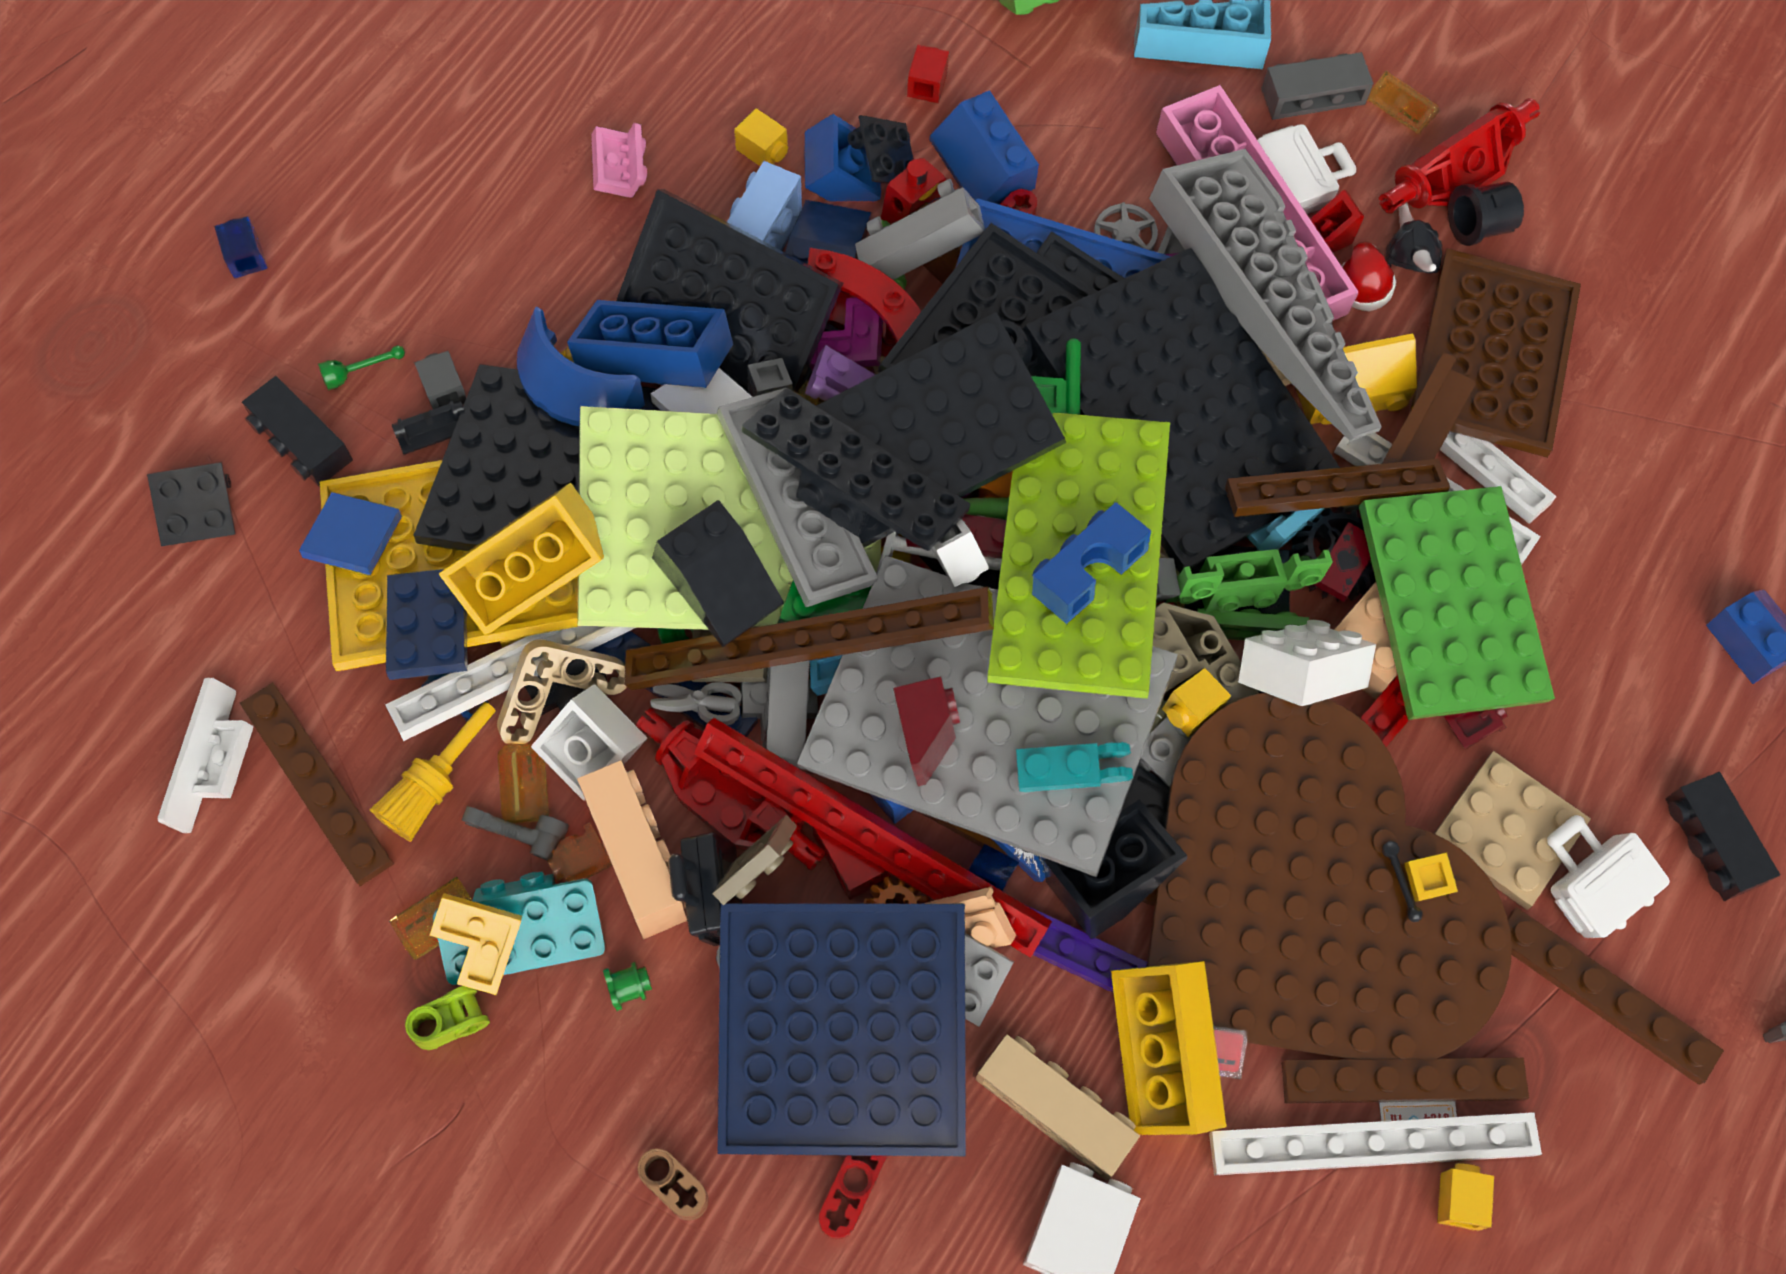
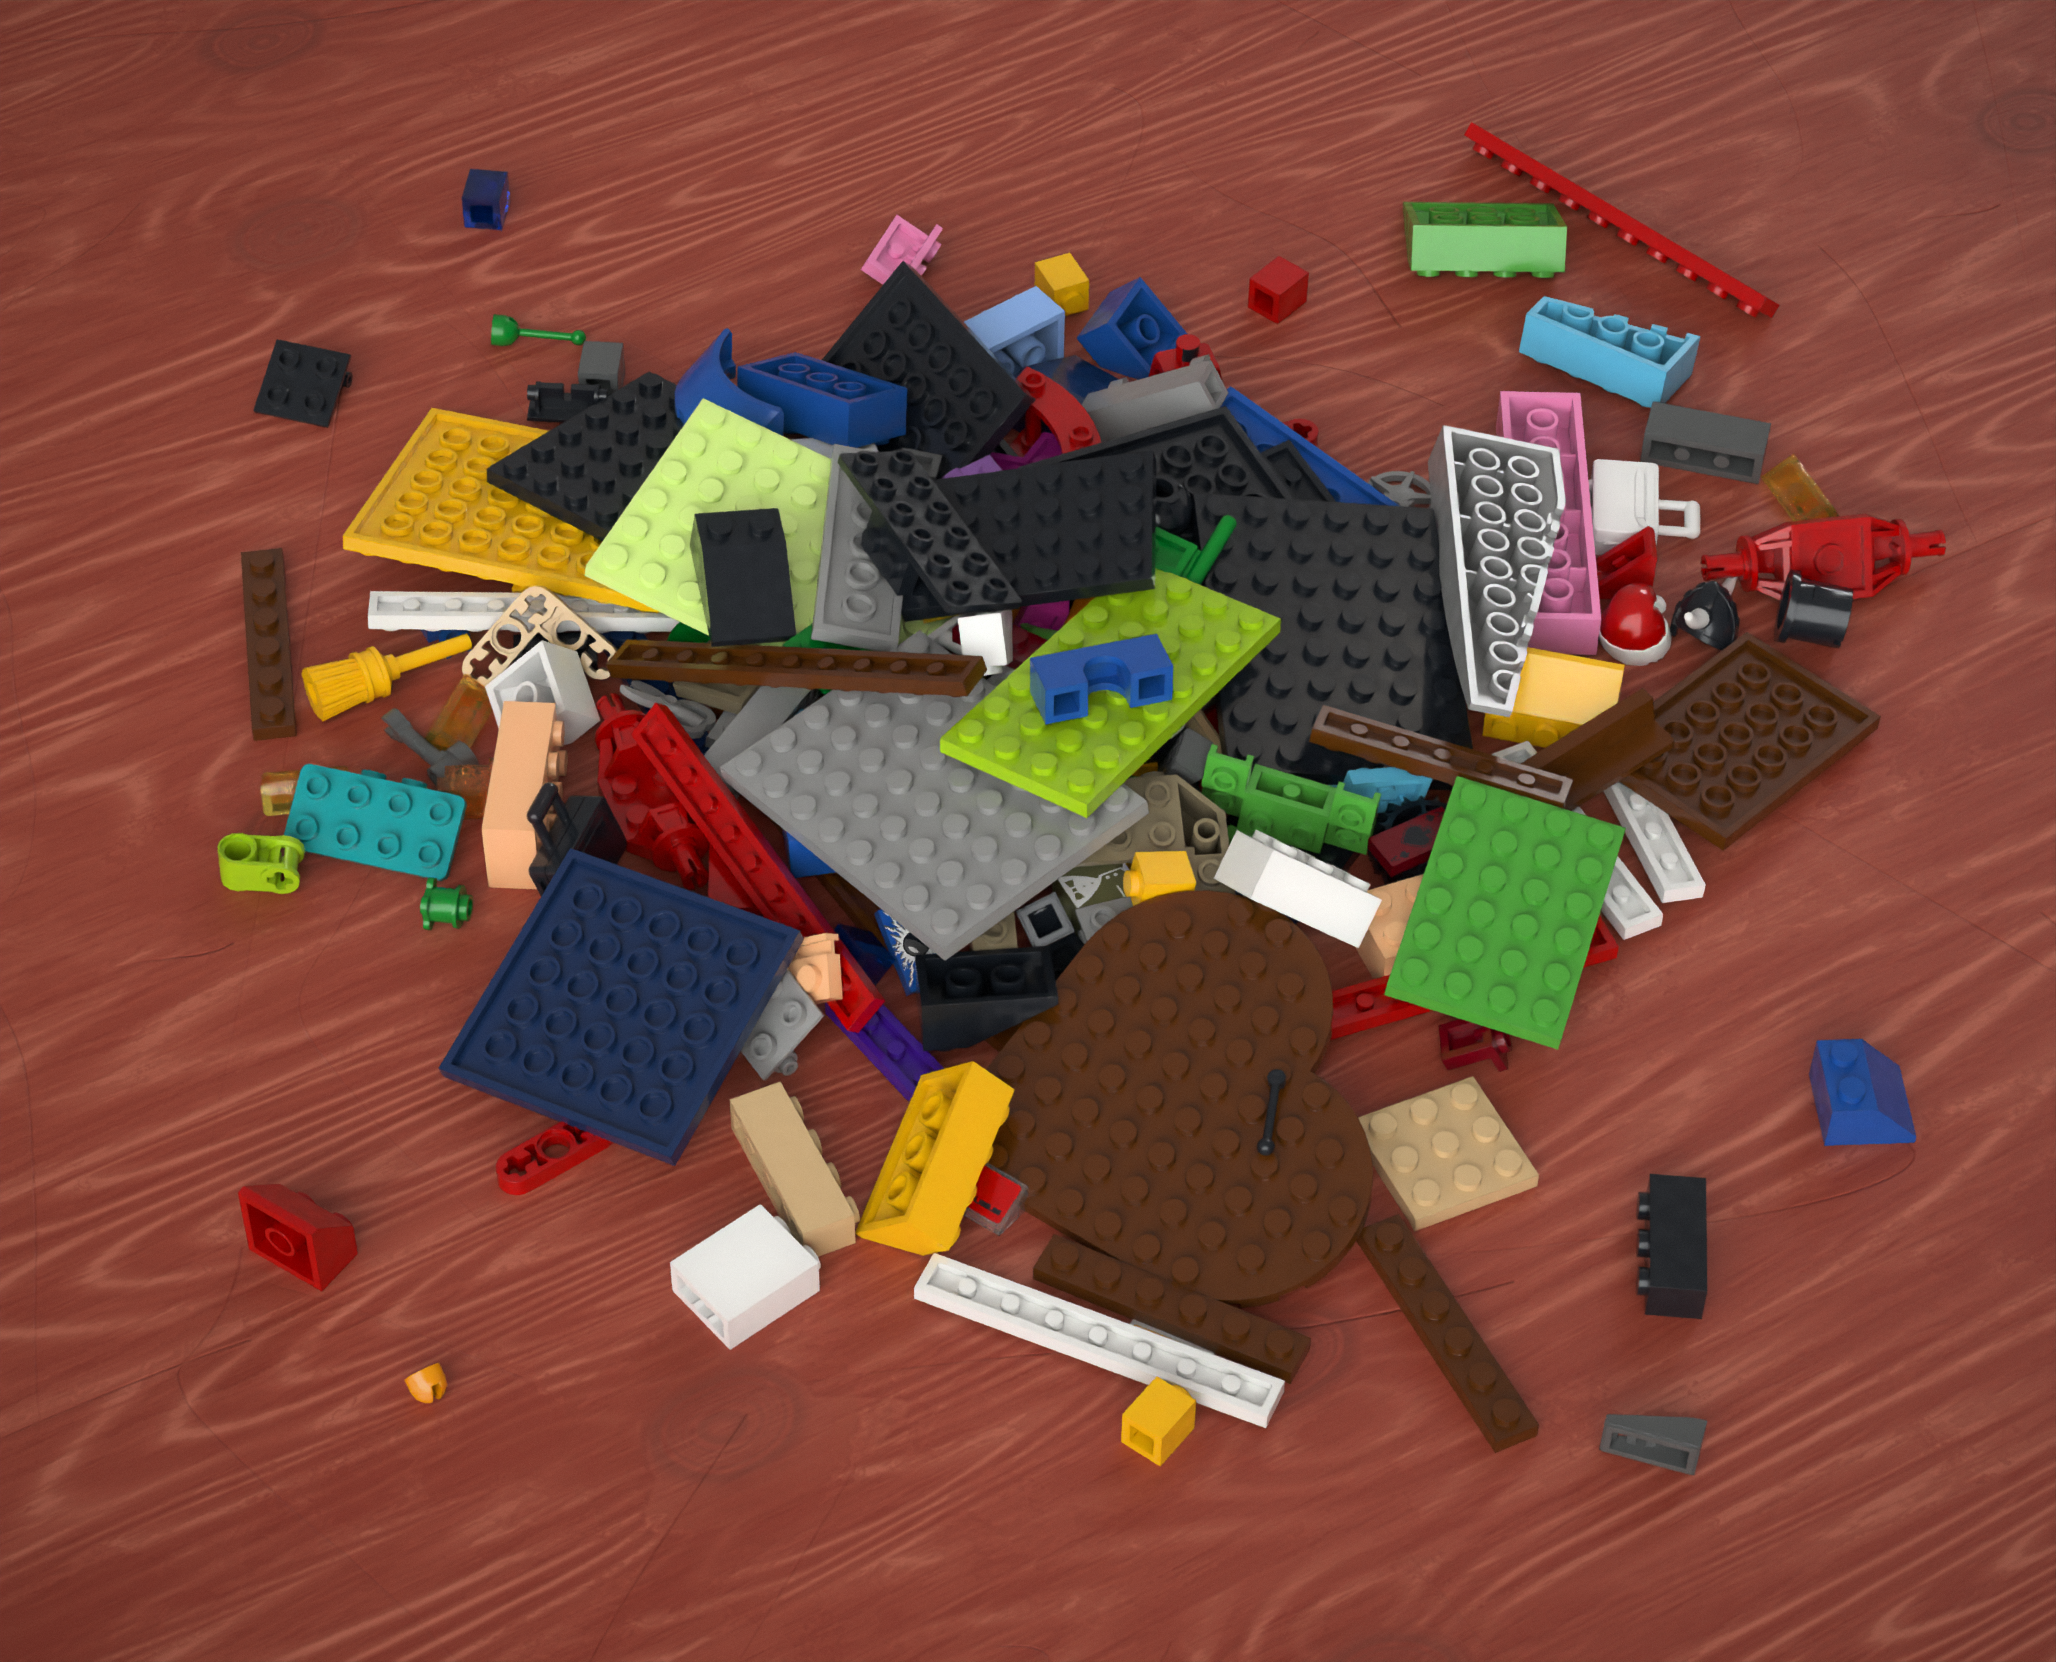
camera: 30 degrees right, 20 degrees down
white bracket [158,678,254,833] -> none
black brick [242,376,353,487] -> none
blue tile [299,492,402,575] -> none
dark blue plate [386,569,467,680] -> none
yellow plate [430,893,522,995] -> none
yellow slope [439,482,604,636] -> none
medium nougat beam [638,1149,709,1221] -> none
dark tan plate [713,815,797,905] -> none
black hinge [847,115,914,184] -> none
dark red slope [893,676,961,786] -> none
blue slope [929,90,1039,204] -> none
teal hinge [1016,742,1133,792] -> none
yellow plate [1404,853,1458,902] -> none
white piece [1547,815,1670,938] -> none

